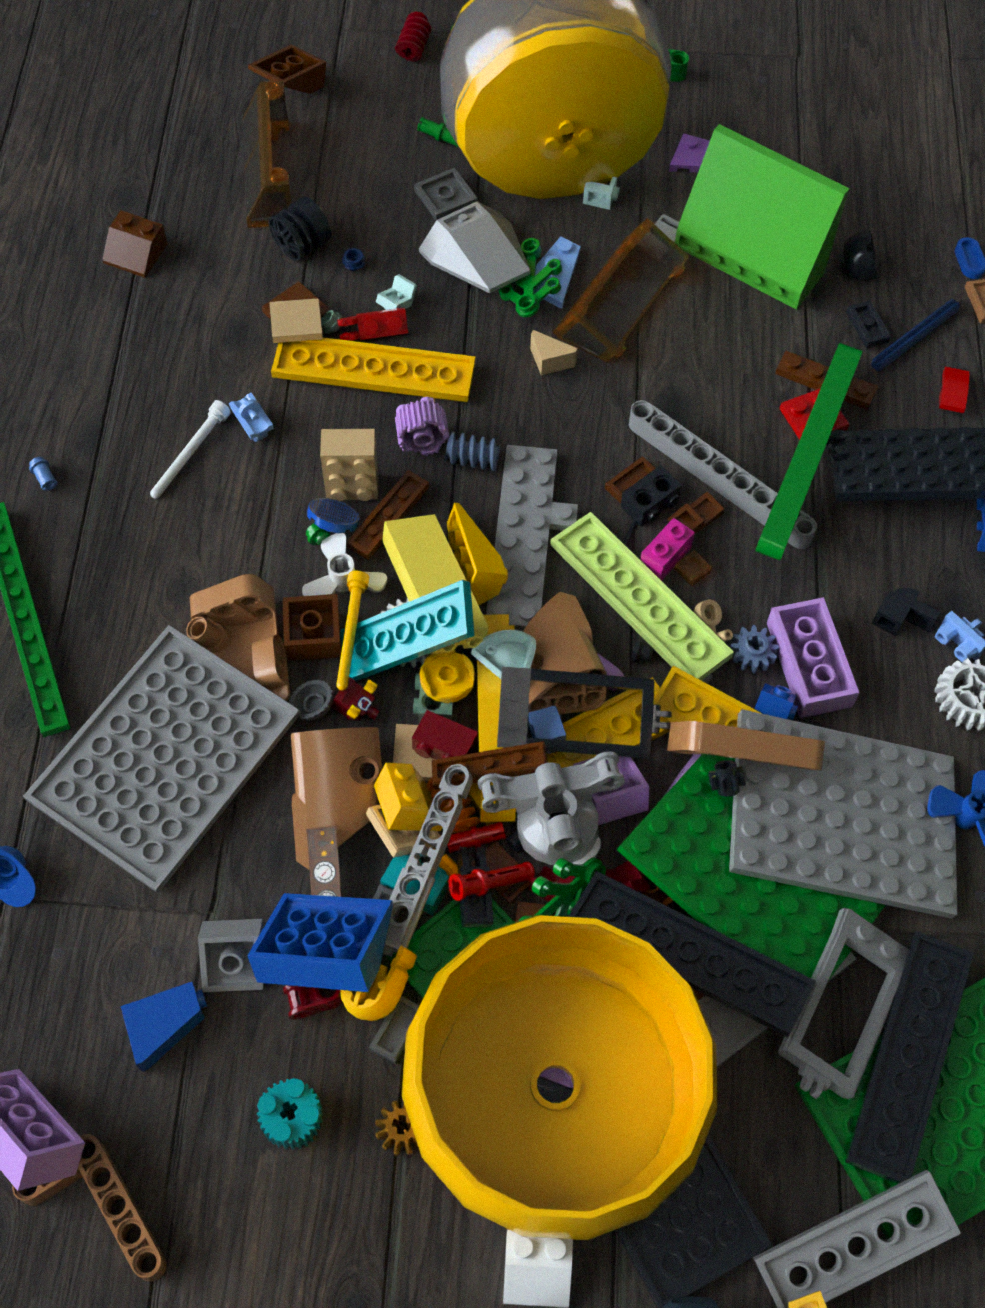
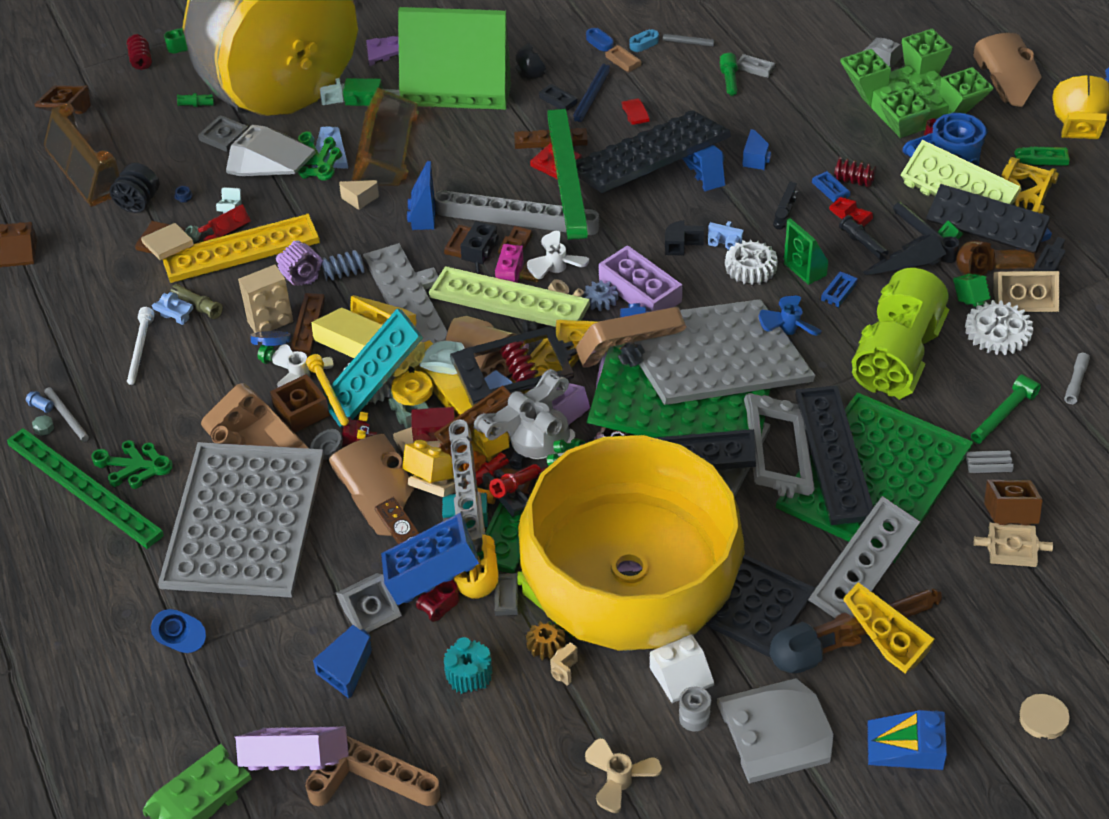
camera: 25 degrees left, 15 degrees down
none -> sand green tile [32,415,54,436]
none -> light grey bar [44,387,89,442]
none -> green plant [91,440,173,489]
none -> olive pin [171,284,223,319]
none -> green brick [343,78,382,106]
none -> blue slope [407,161,435,230]
none -> dark red piece [500,341,539,383]
none -> white piece [527,231,589,279]
none -> tan bracket [550,642,578,685]

